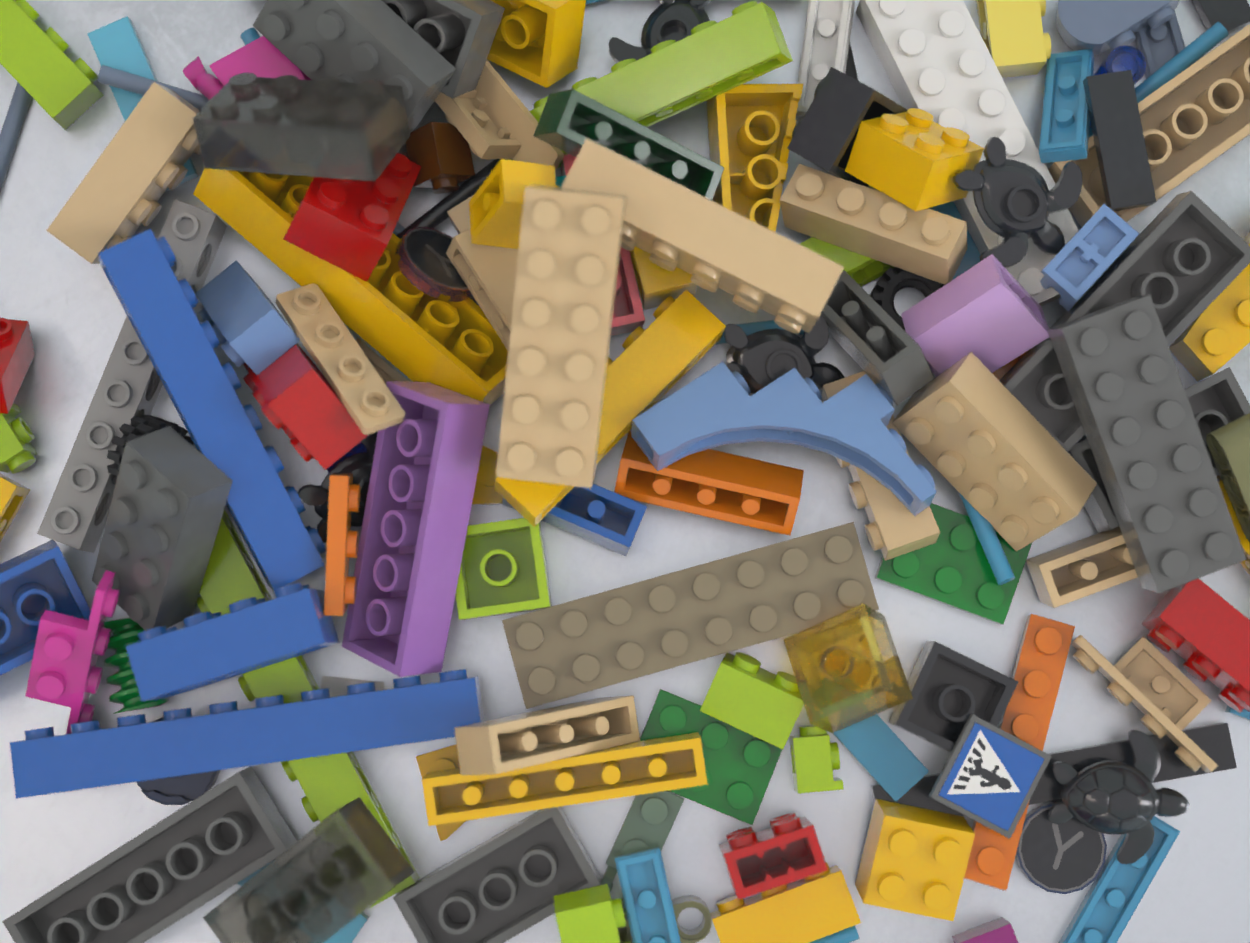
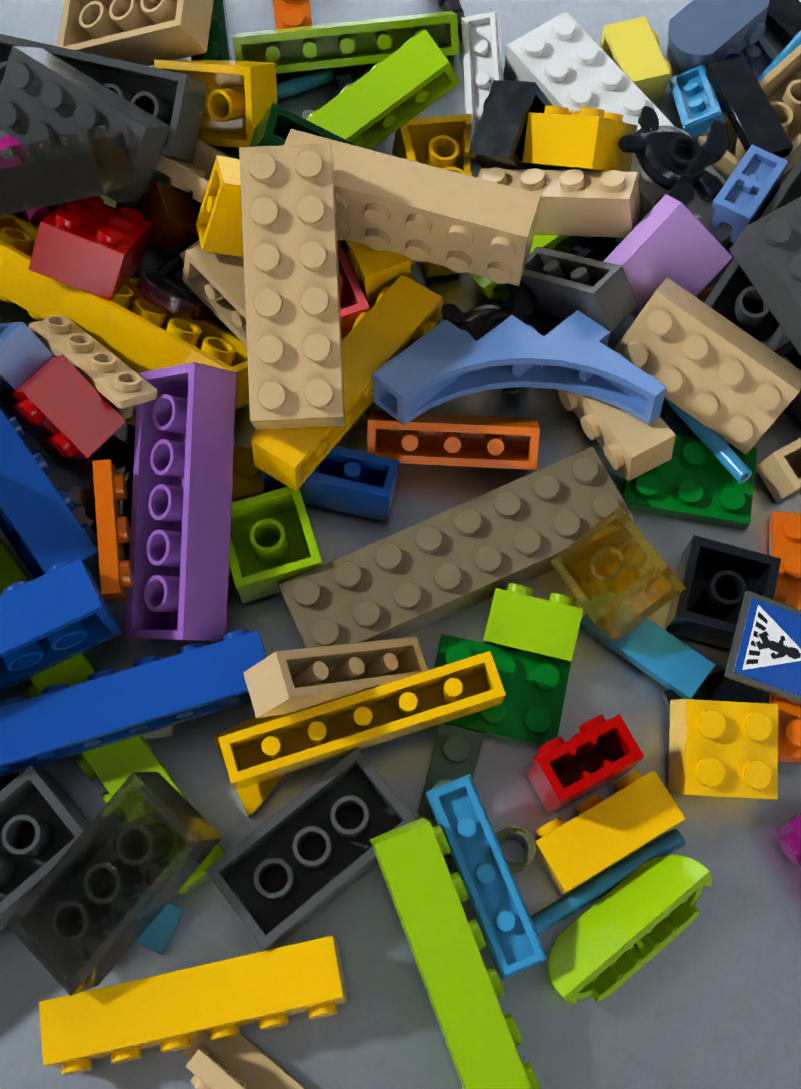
camera: 10 degrees left, 15 degrees down
lime brick [789,725,844,793] -> none

